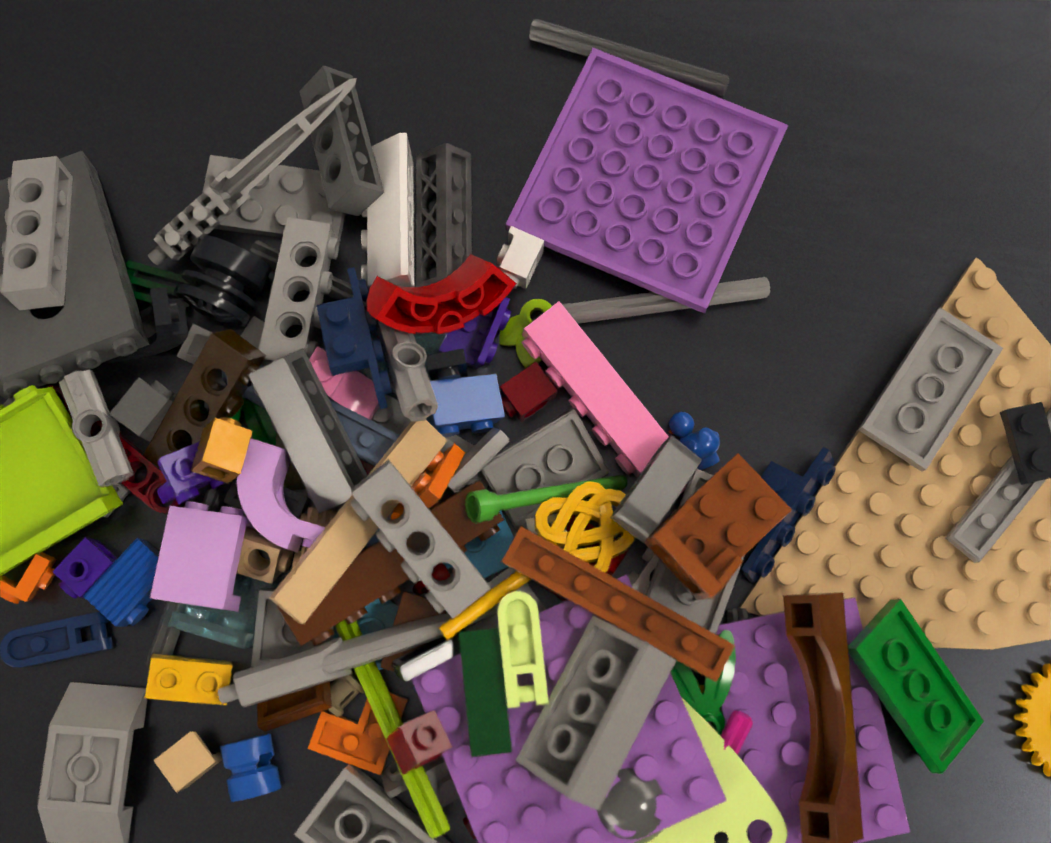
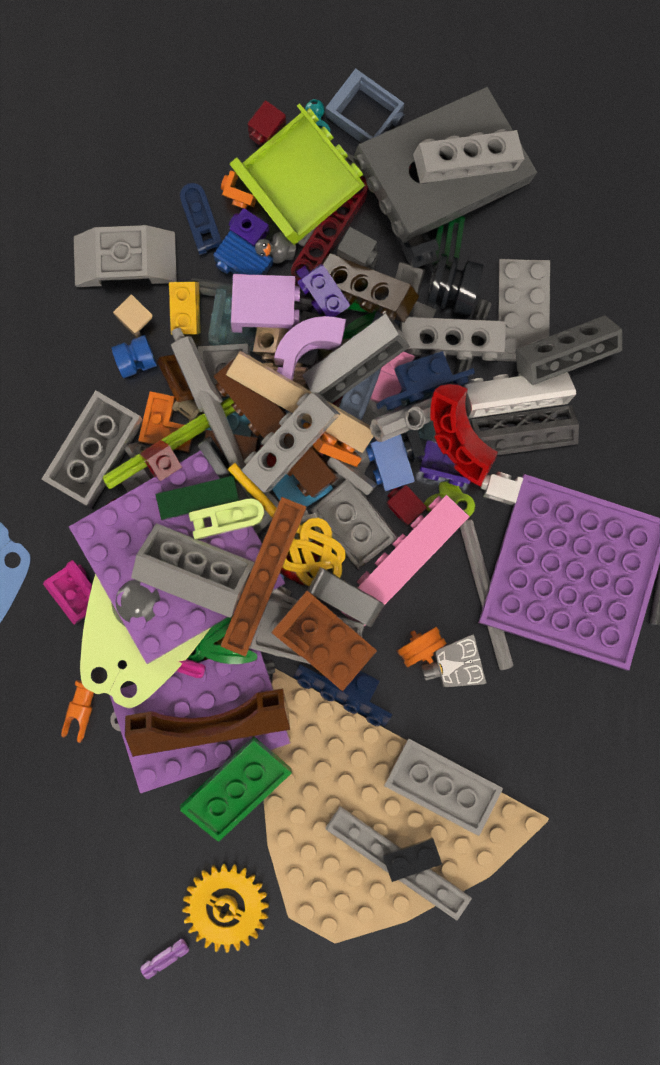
camera: 85 degrees right, 5 degrees up
light grey piece [59,369,134,488] -> none
light grey piece [148,78,357,266] -> none
brick [191,417,252,483] -> none
bright green piece [465,475,628,523] -> none
blue animal [669,411,720,470] -> none
none -> dark grey animal [255,232,296,264]
none -> orange wheel [397,627,447,667]
none -> light grey torso [421,635,486,687]

